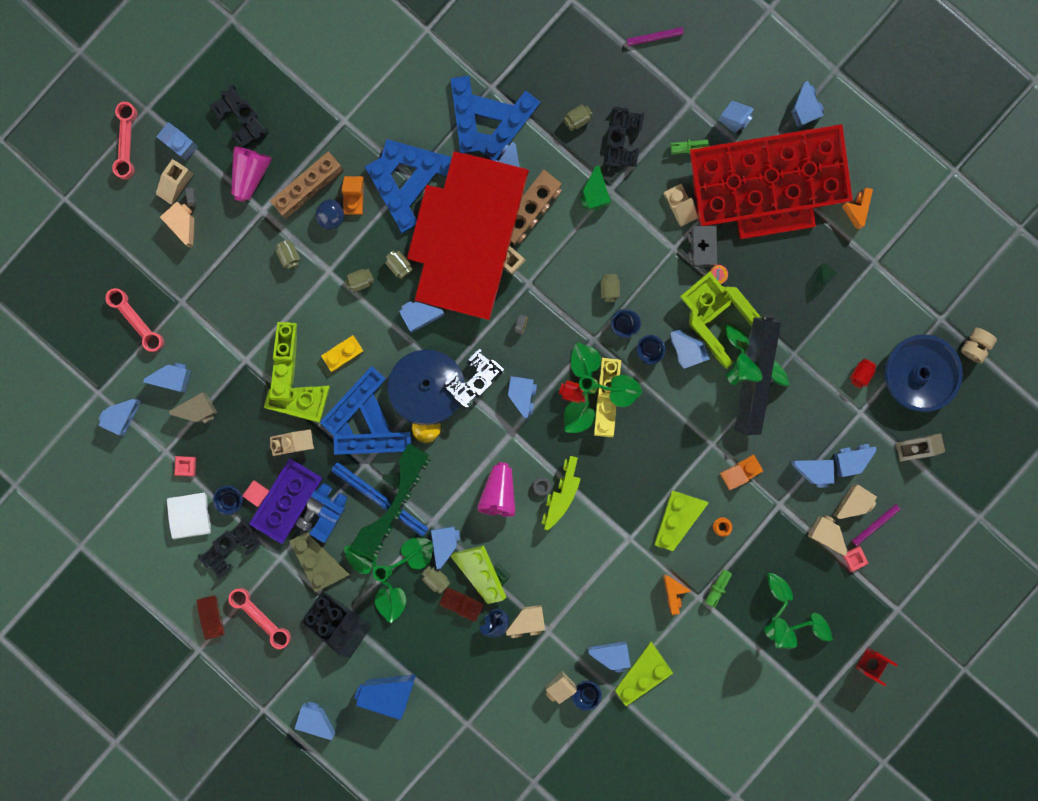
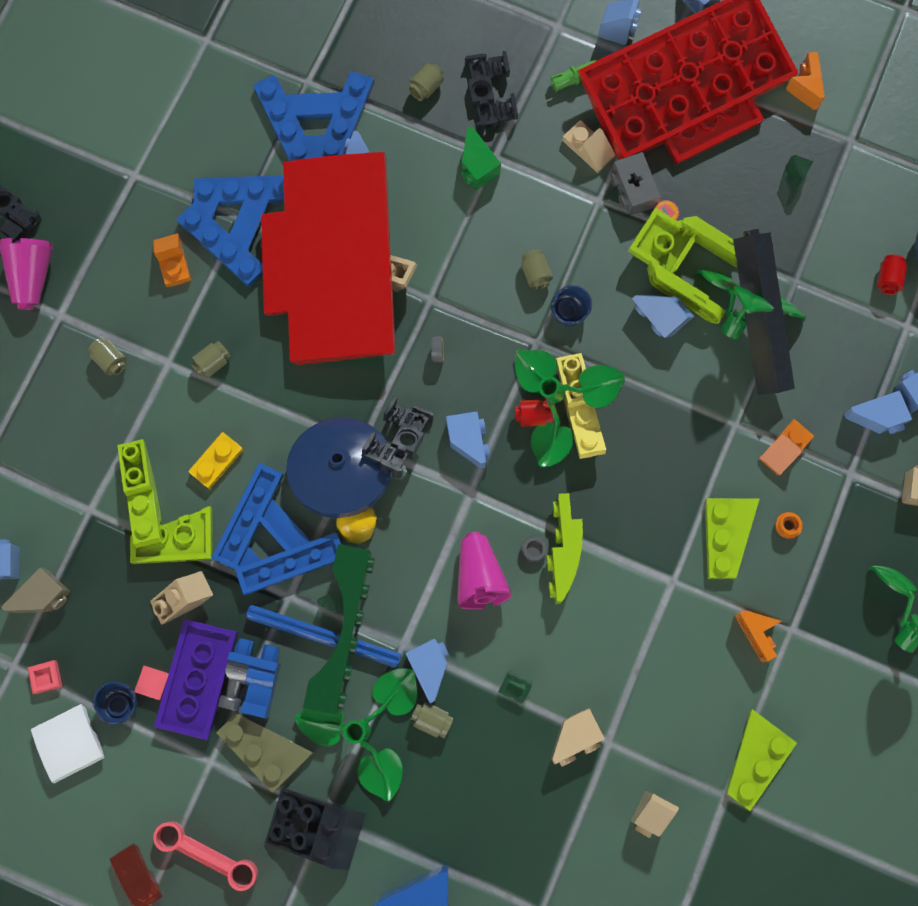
camera: 20 degrees left, 10 degrees down
black piece [198,518,262,580] -> none
medium nougat brick [270,151,344,219] -> none
dark blue hair [315,199,345,230] -> none
olive brick [385,251,413,280] -> none
medium blue slope [399,302,445,333] -> none
clear red slope [439,586,484,622] -> none
lime wing [451,546,506,604] -> none
dark blue hair [480,609,509,638] -> none
medium nougat brick [510,170,562,246] -> none
dark blue hair [572,681,602,711] -> none
medium blue slope [588,641,631,672] -> none
dark blue hair [636,335,666,364] -> none
bright green axle [704,570,732,608] -> none

